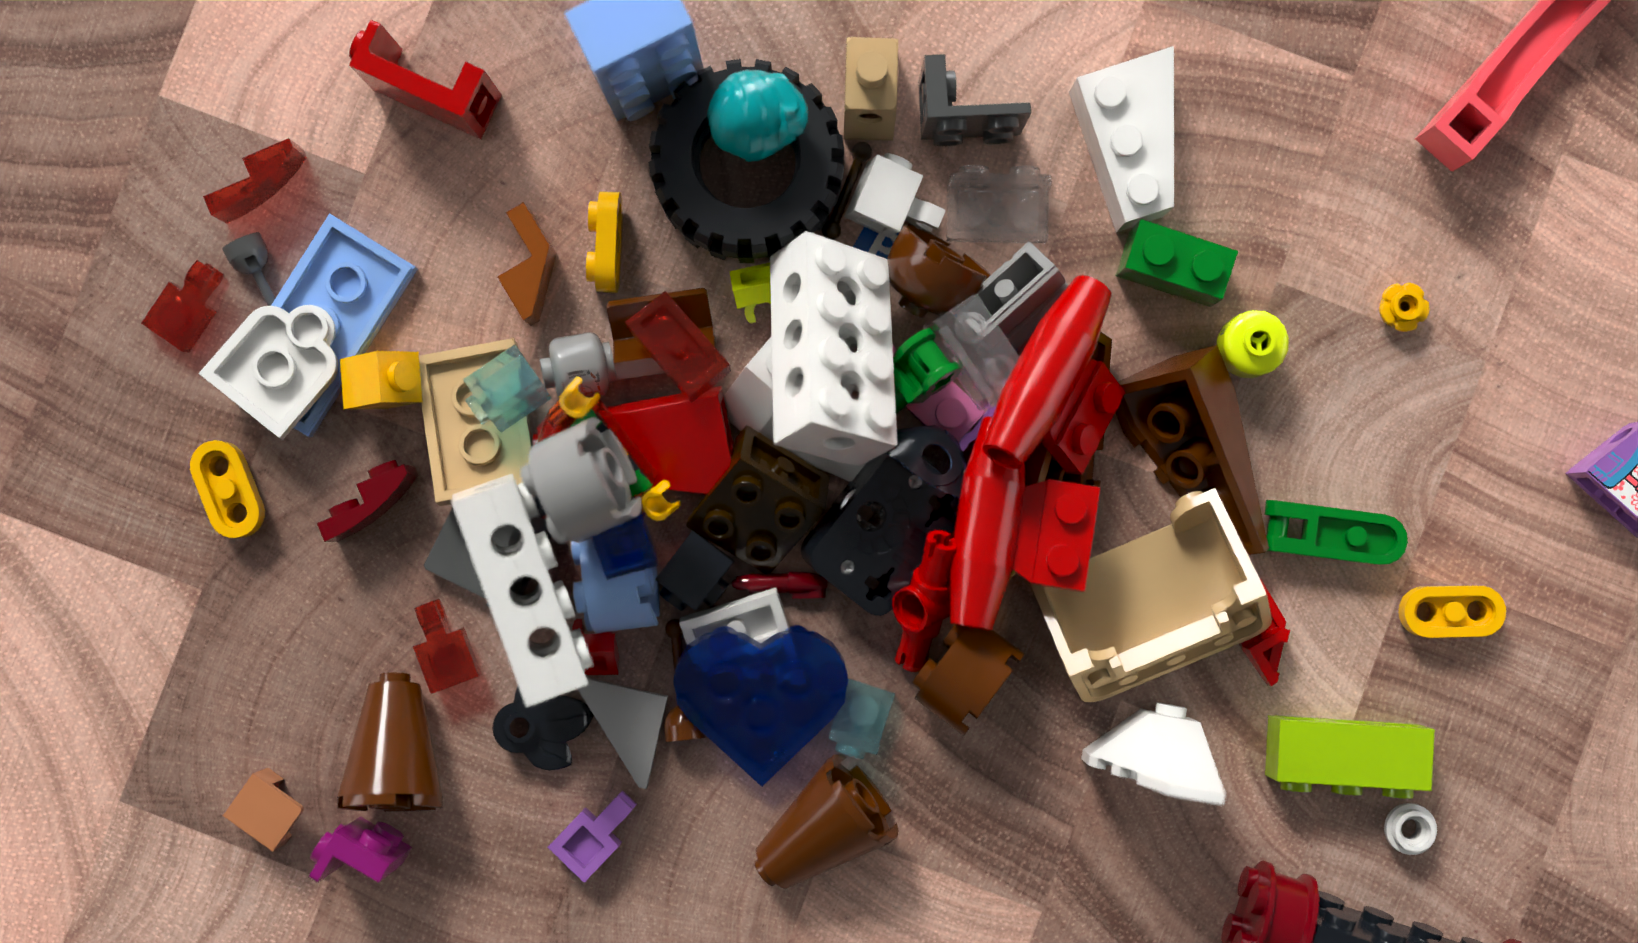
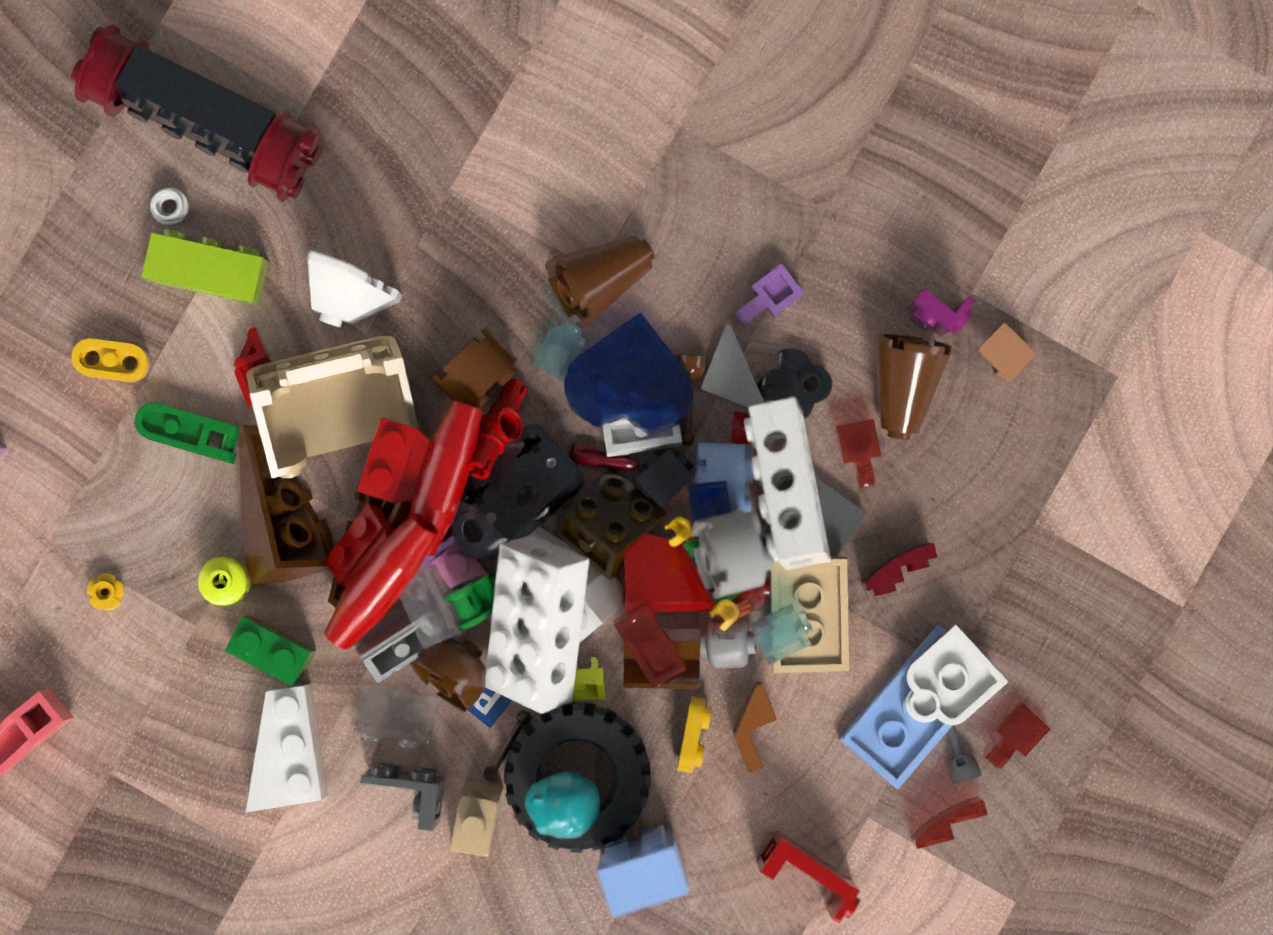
camera: 170 degrees left, 0 degrees up
yellow plate [190,440,265,538] -> none
yellow brick [340,351,423,409] -> none
white brick [844,153,946,237] -> none

